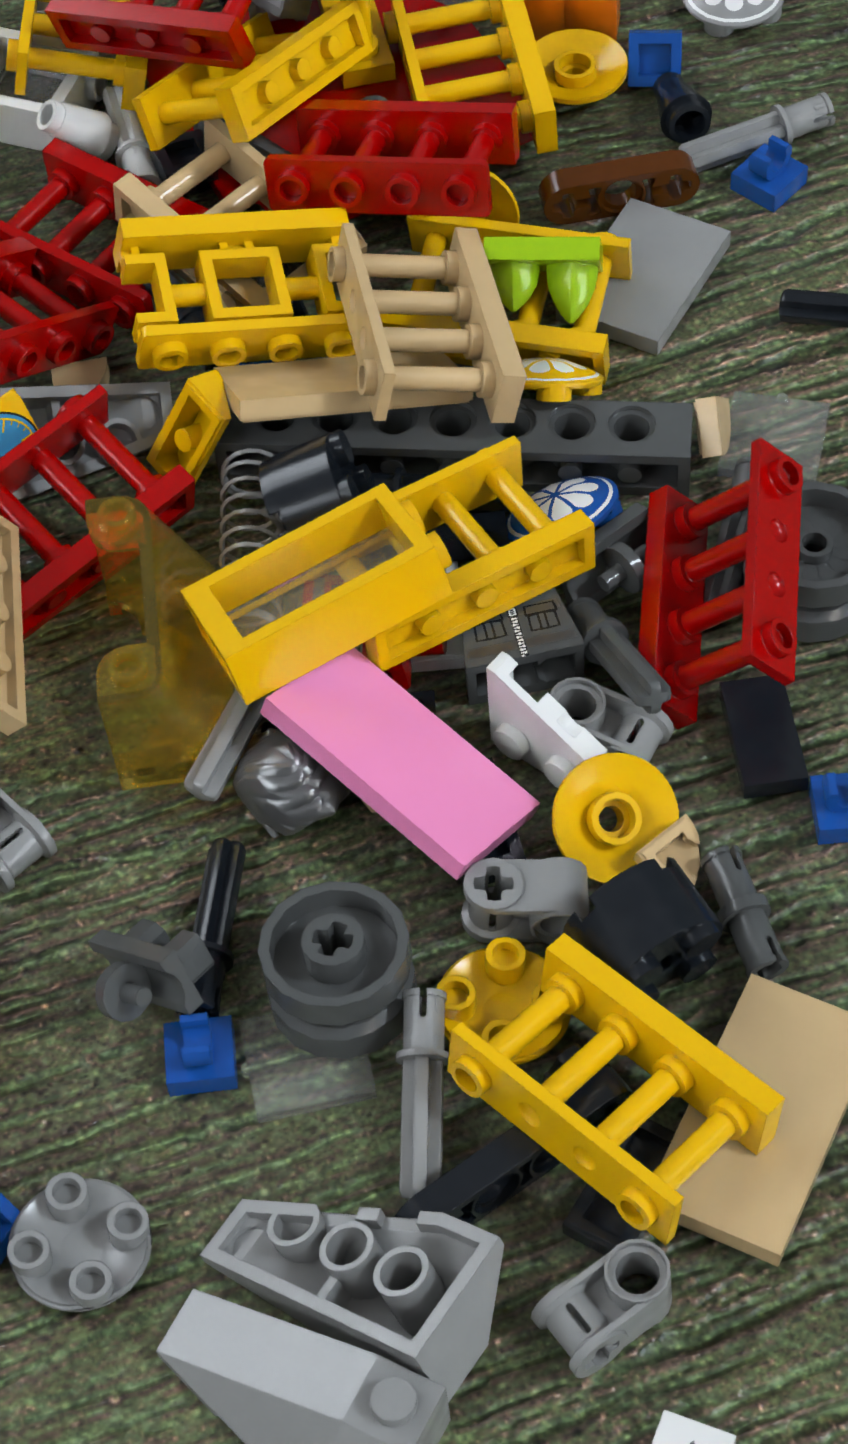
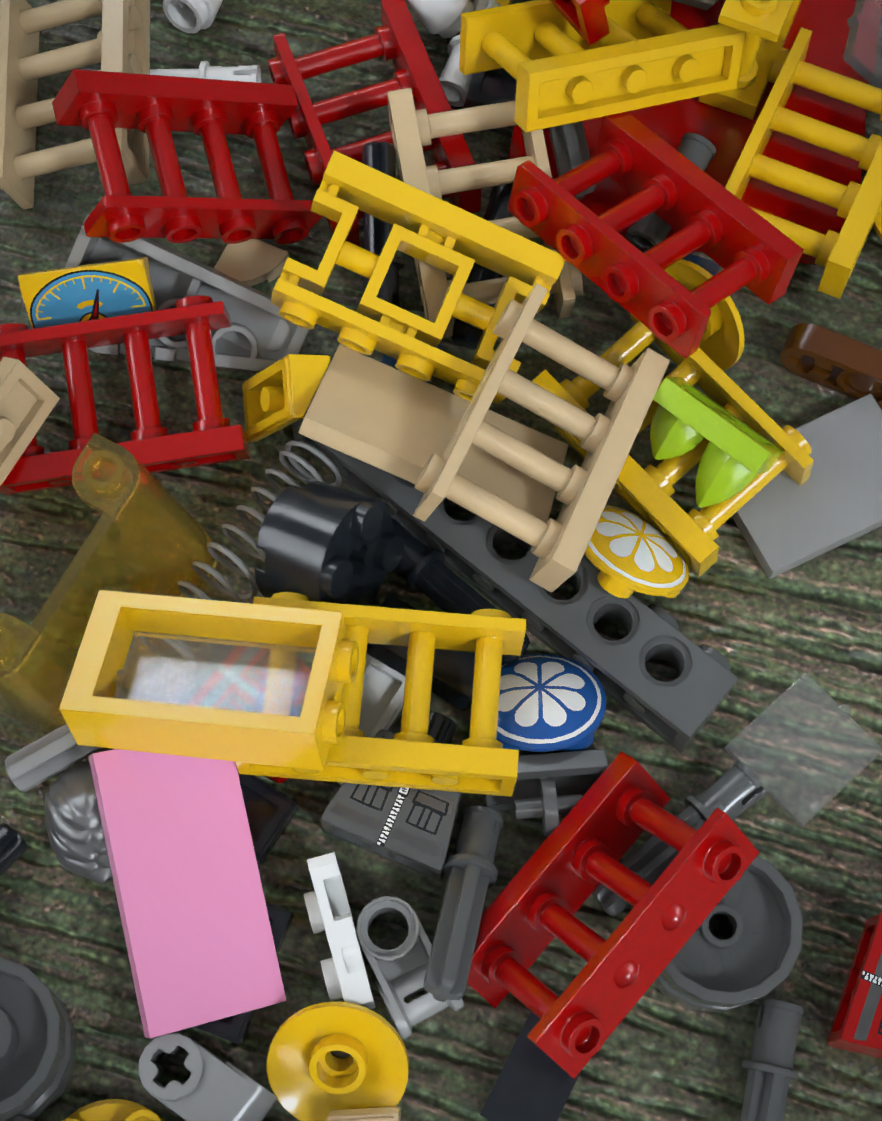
camera: 30 degrees right, 15 degrees up
tan tile [693,396,731,458] -> none

